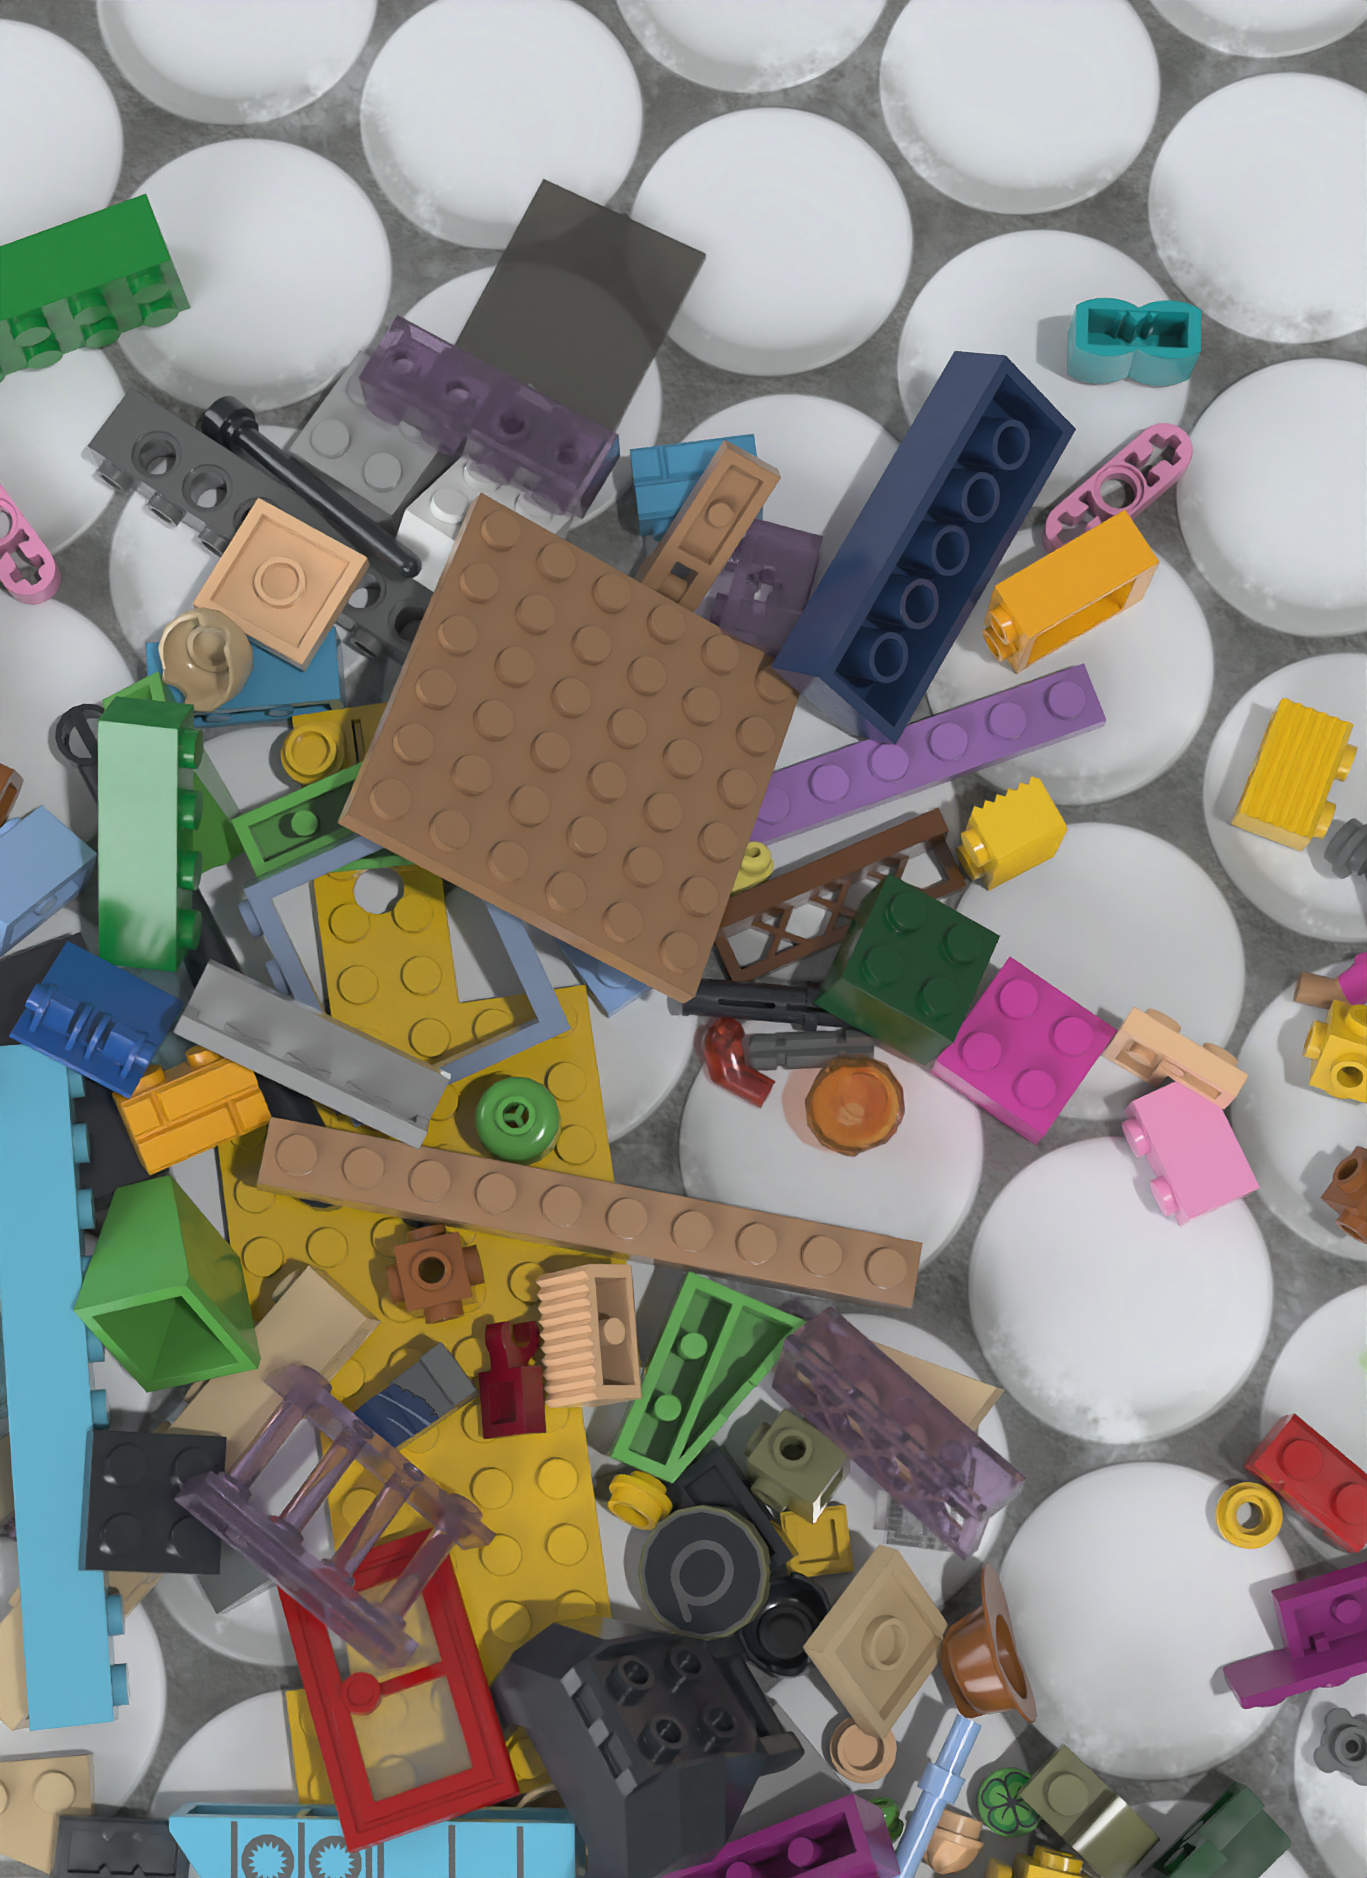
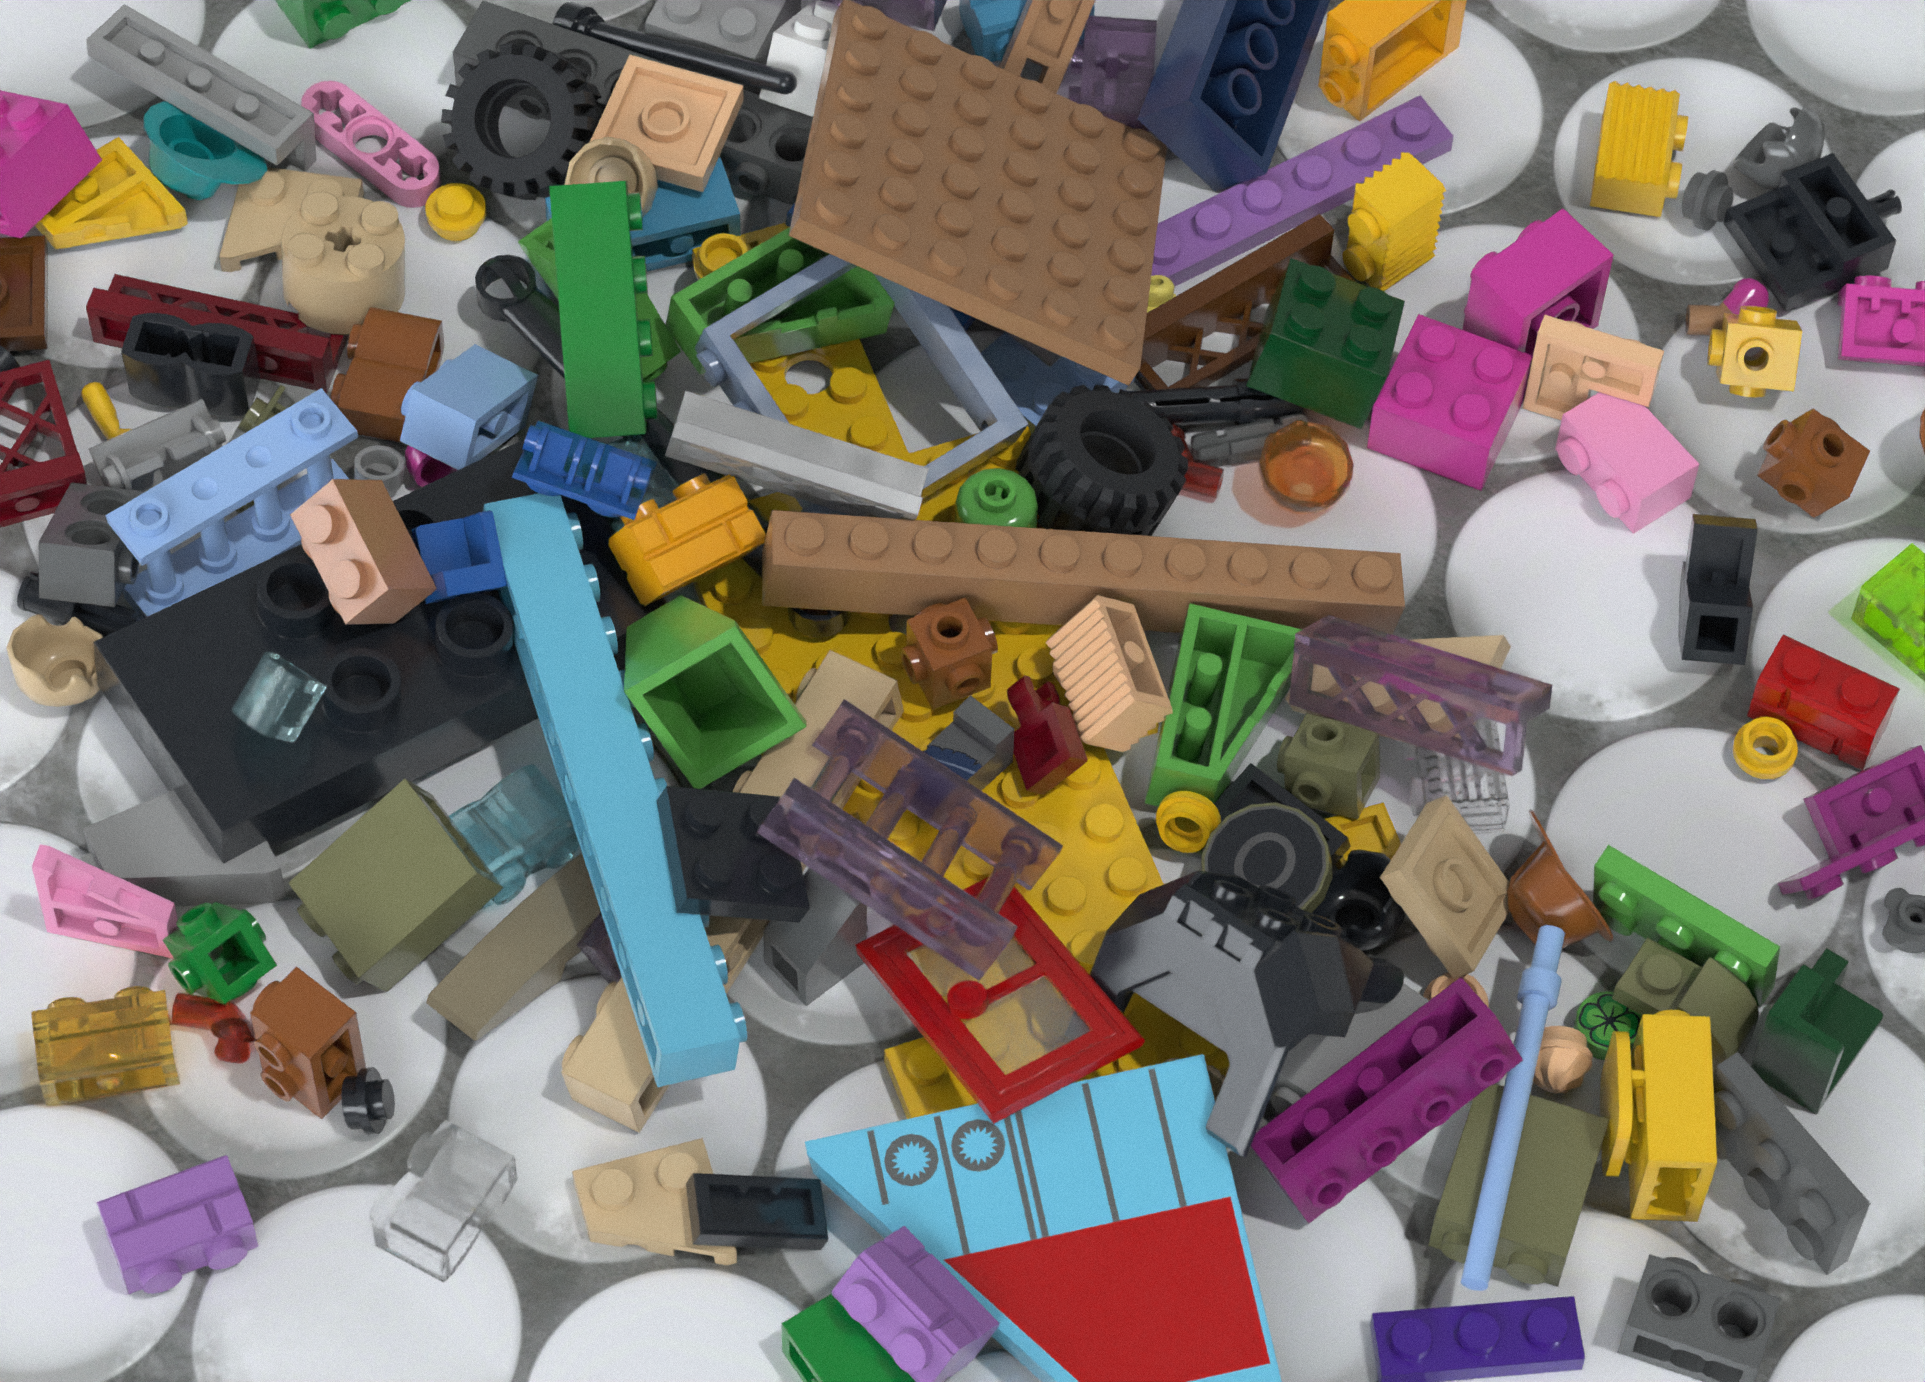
camera: 15 degrees left, 20 degrees down
none -> yellow plate [425,183,486,241]
none -> black tyre [441,43,604,201]
none -> black tyre [1015,385,1188,536]
none -> dark pink brick [1462,208,1614,356]
none -> bright green plate [1593,845,1780,1008]
none -> black brick [1678,514,1758,665]

